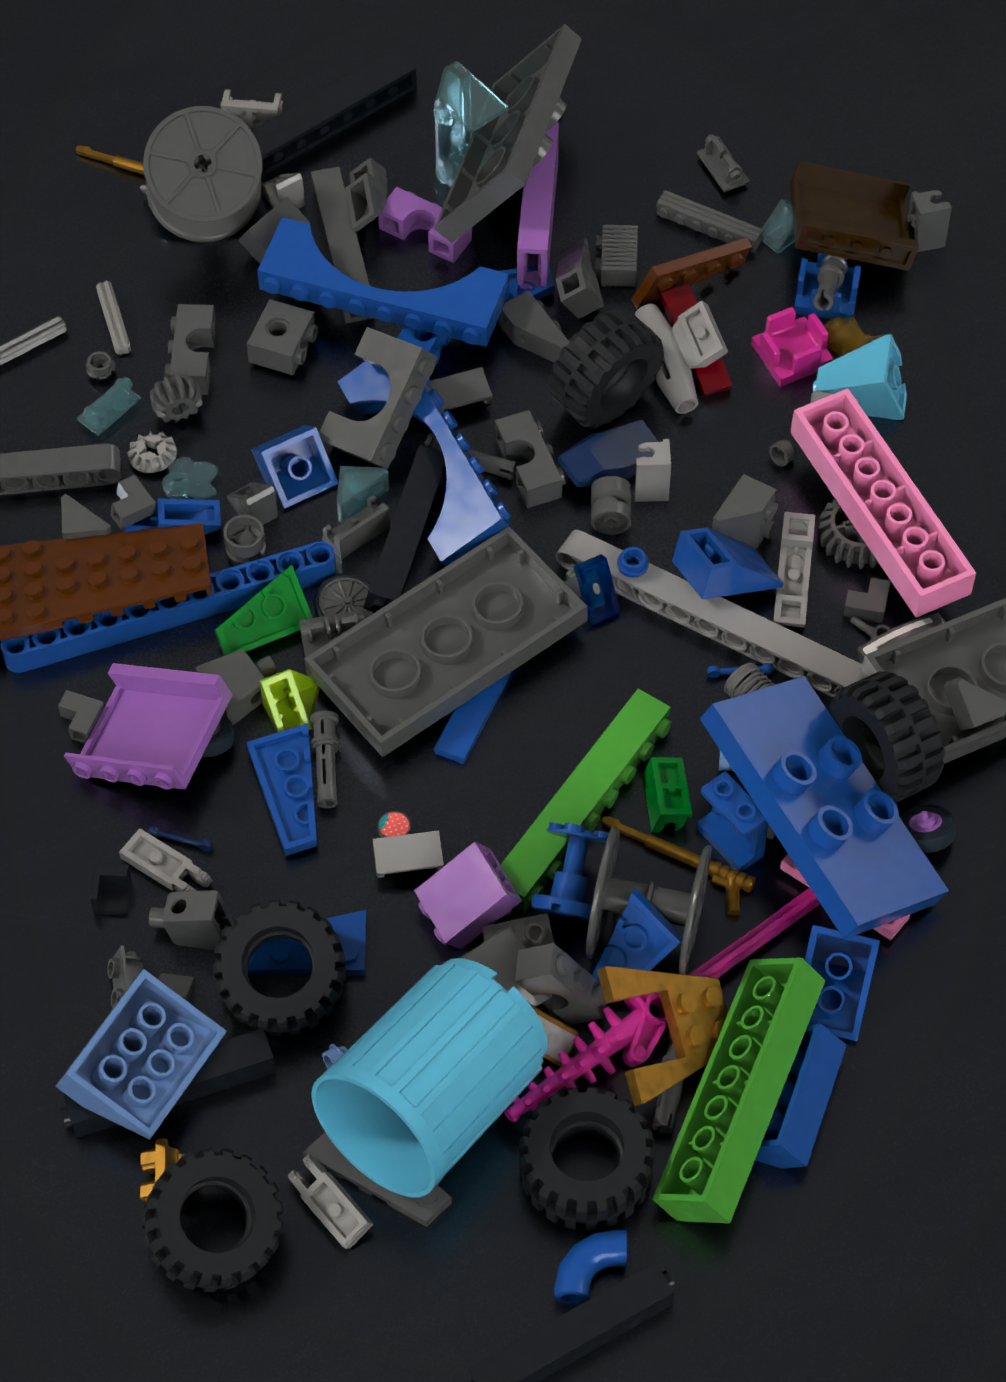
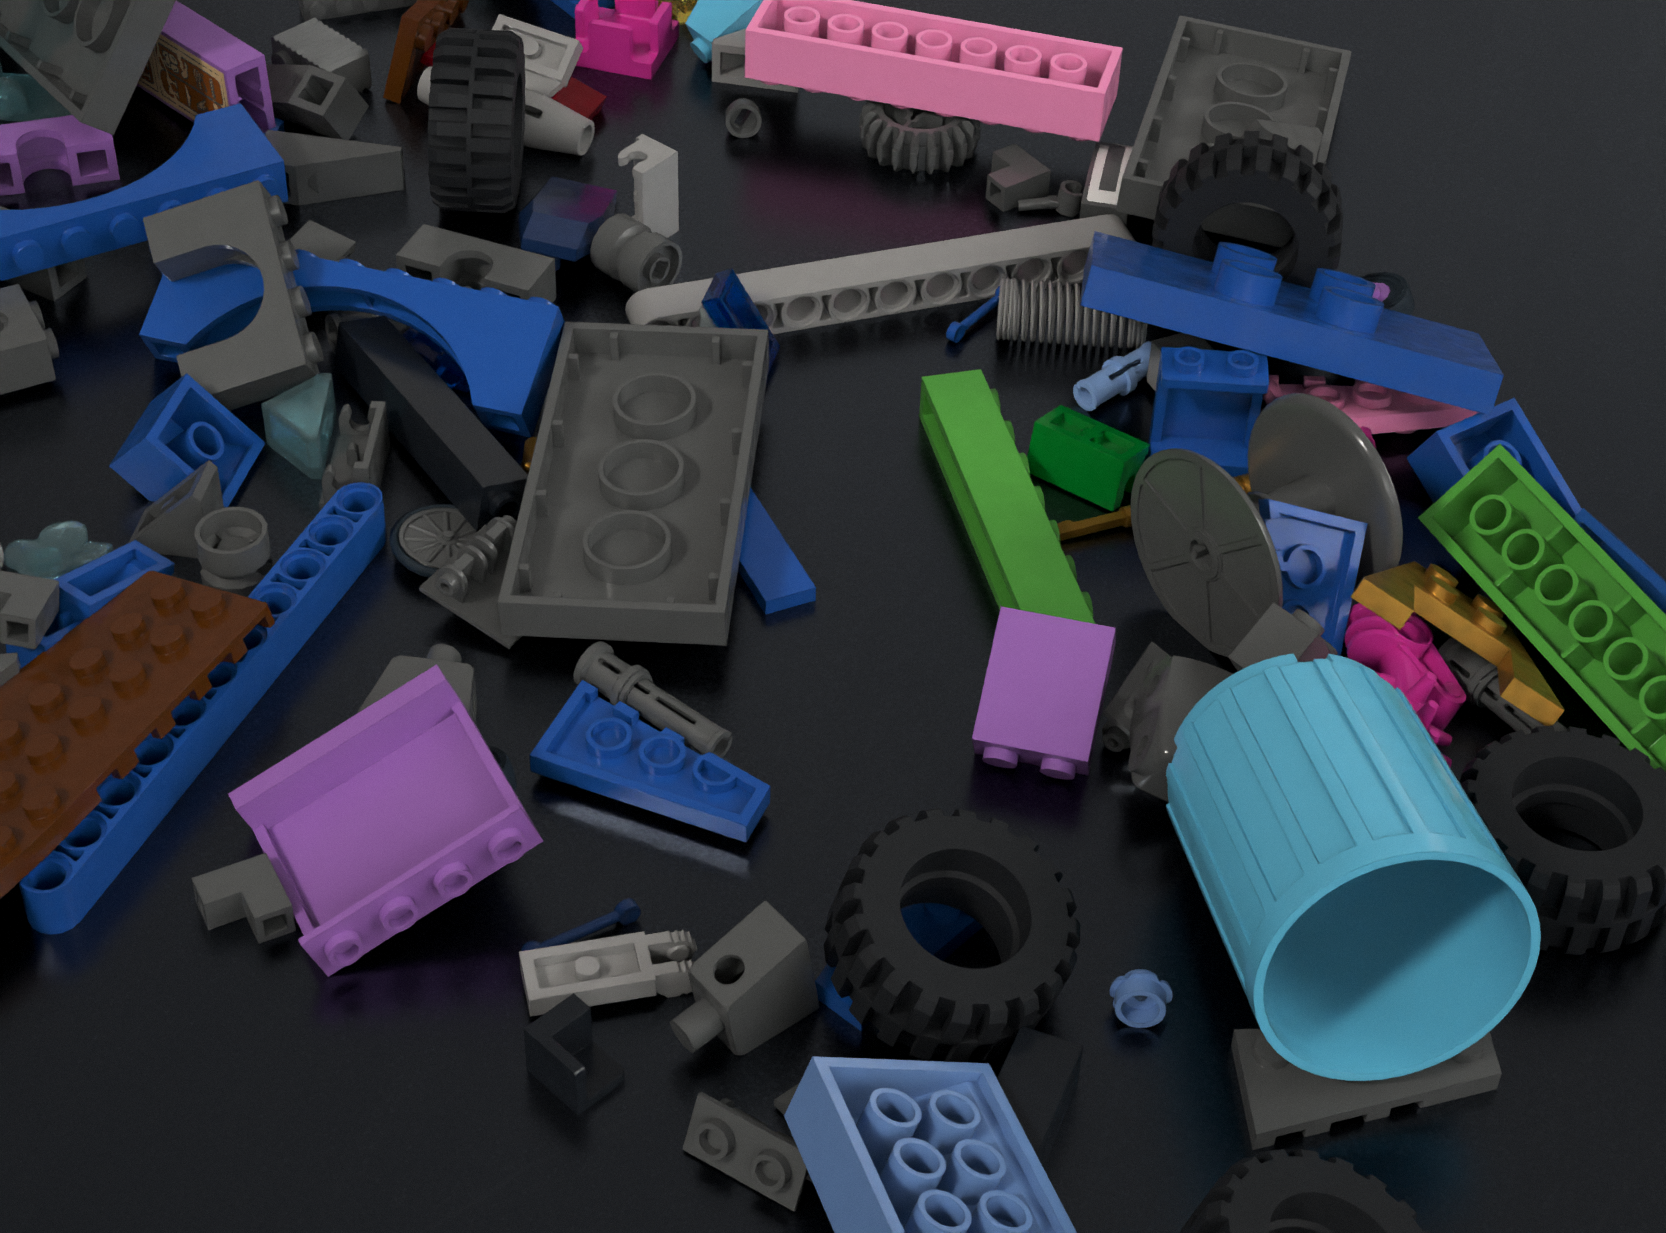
camera: 50 degrees left, 15 degrees down
green wing [214,565,313,656] -> none
lime slope [259,669,320,733] -> none
light grey hinge [288,1154,374,1249] -> none
light grey hinge [373,830,444,878] -> none
coral tile [378,811,411,838] -> none
blue piece [531,822,609,921] -> none
blue plate [617,547,649,578] -> none
blue slope [672,527,784,599] -> none
dark grey slope [712,474,778,548] -> none
light grey slope [773,512,816,628] -> none

